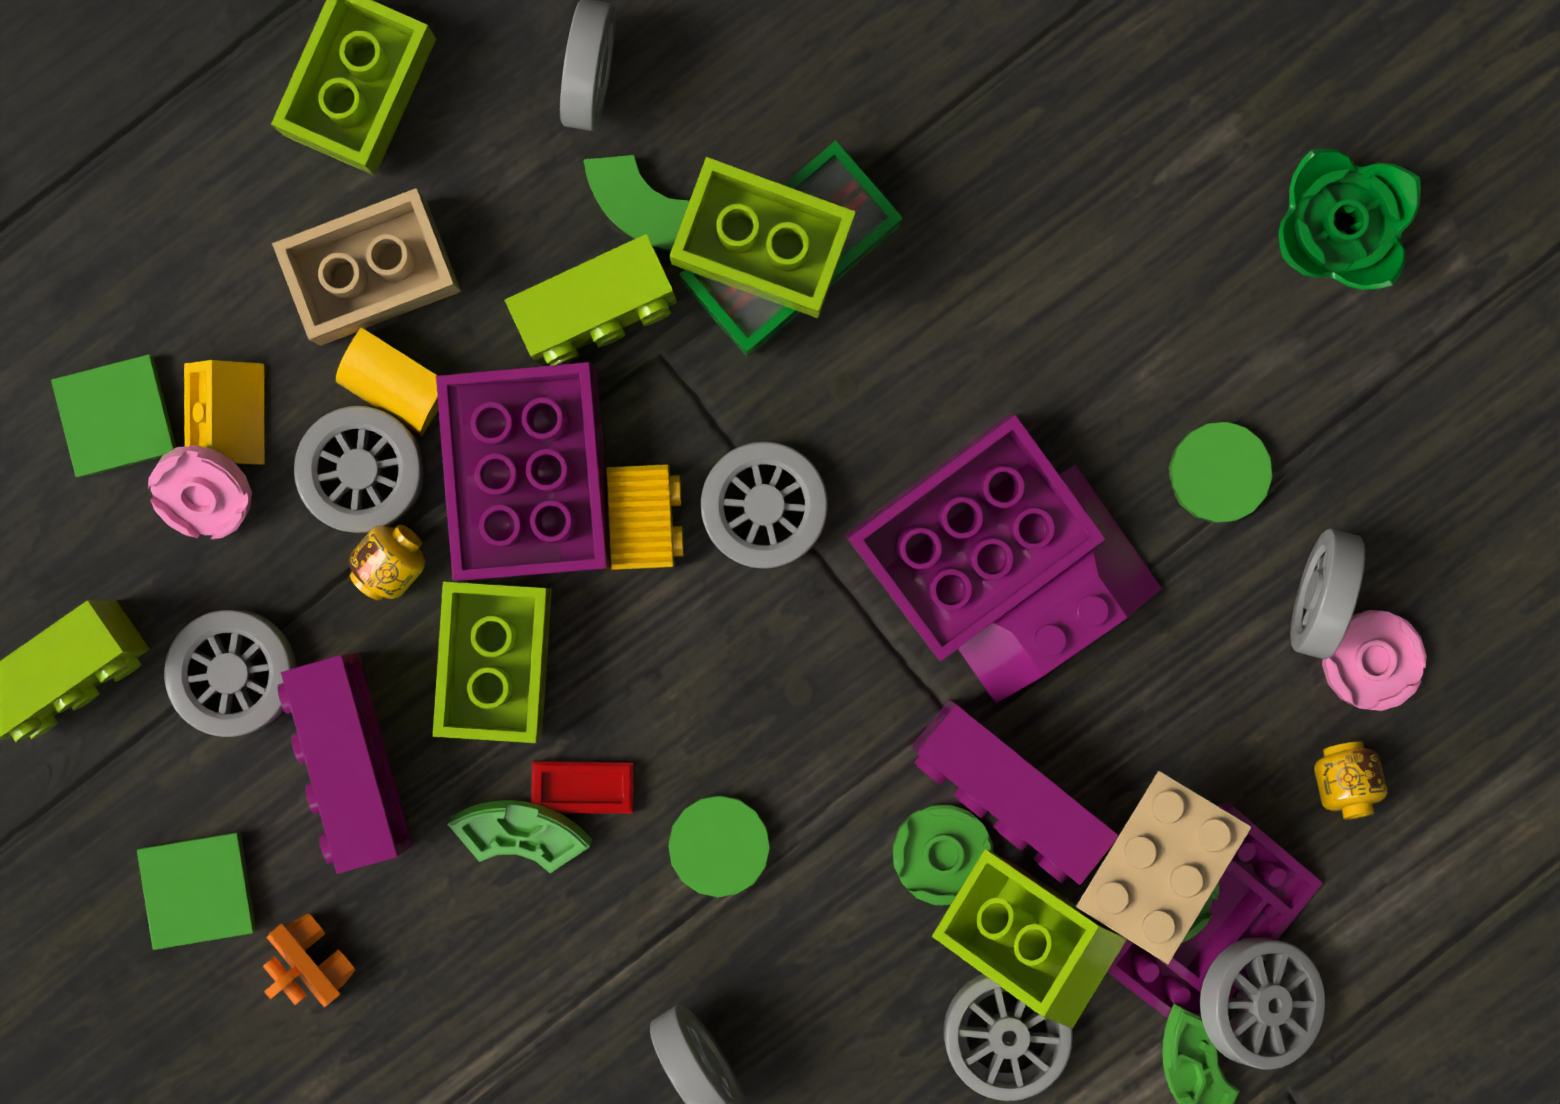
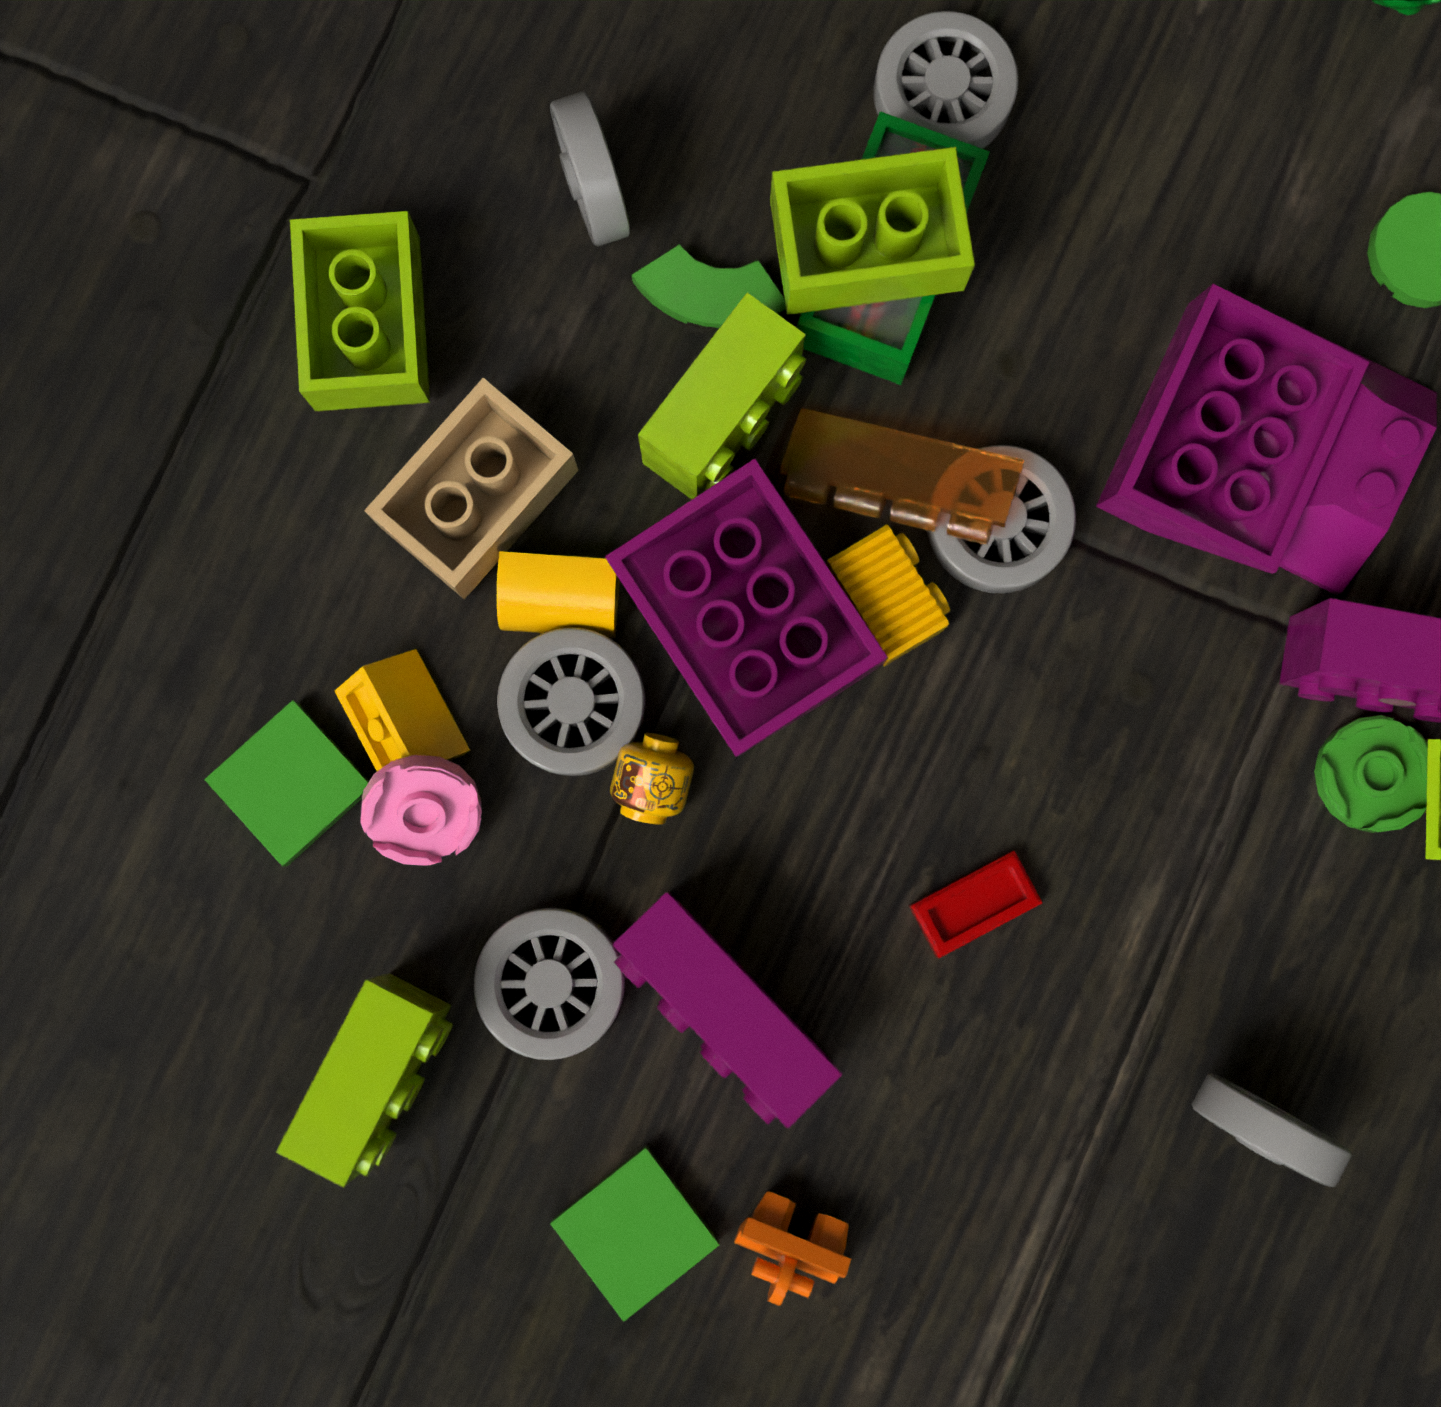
camera: 35 degrees left, 5 degrees down
lime brick [433,582,552,743] -> none
bright green tile [448,800,592,873] -> none
bright green tile [668,794,770,897] -> none
none -> clear orange windscreen [780,408,1024,545]
none -> light grey wheel [874,11,1018,149]

